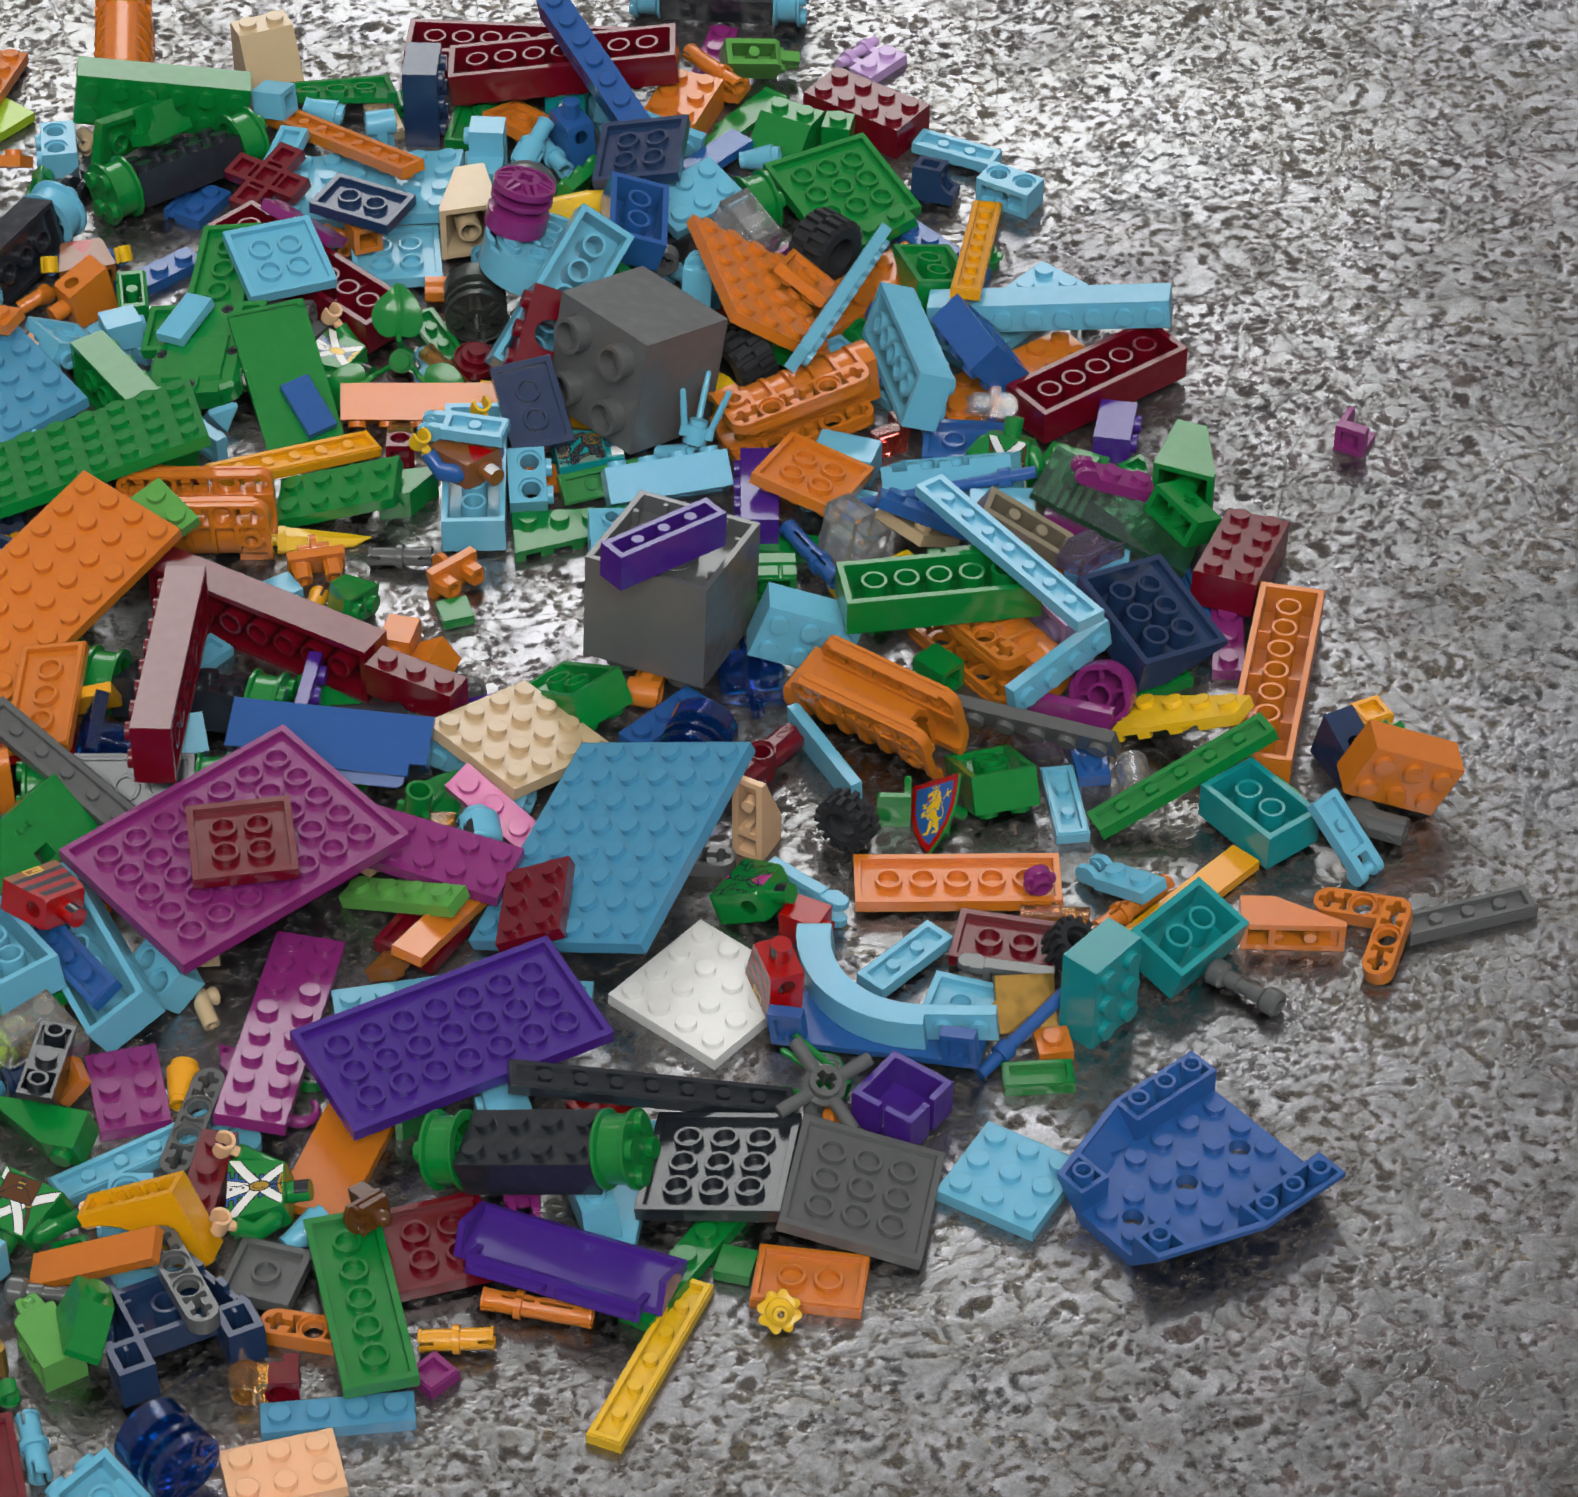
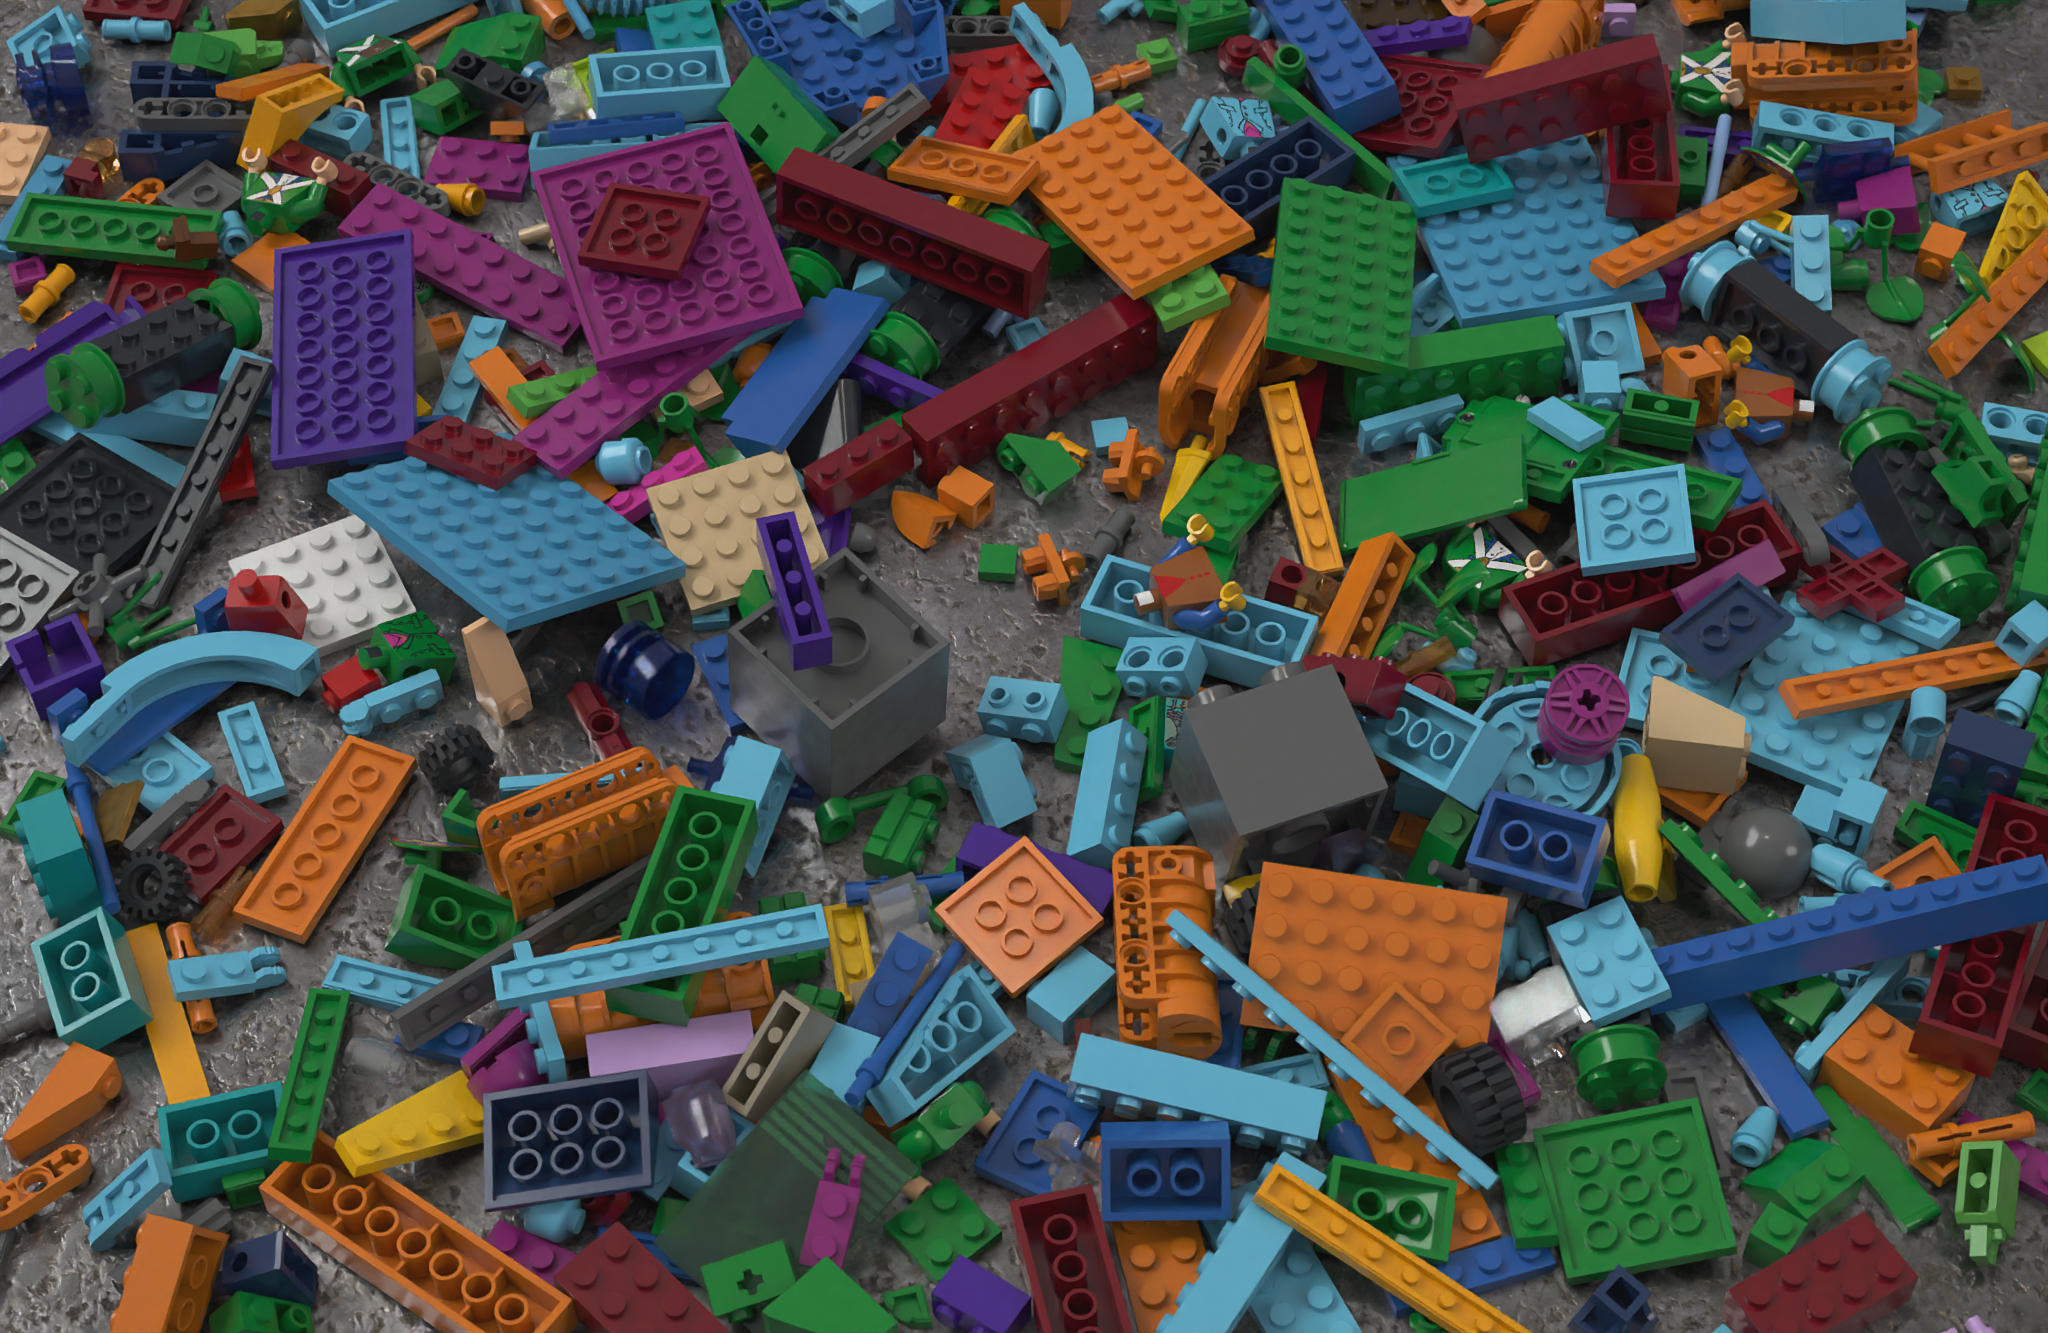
camera: 115 degrees right, 10 degrees up
red torso [1,860,87,930] -> none
blue tile [280,373,337,440] -> none
medium azure hinge [417,409,510,448] -> none
dark blue plate [489,354,575,451] -> none
dark blue plate [592,114,691,190] -> none
medium azure plant [679,370,732,447] -> none
magenta plate [1023,864,1056,896] -> none
none -> dark grey beam [1771,485,1830,567]

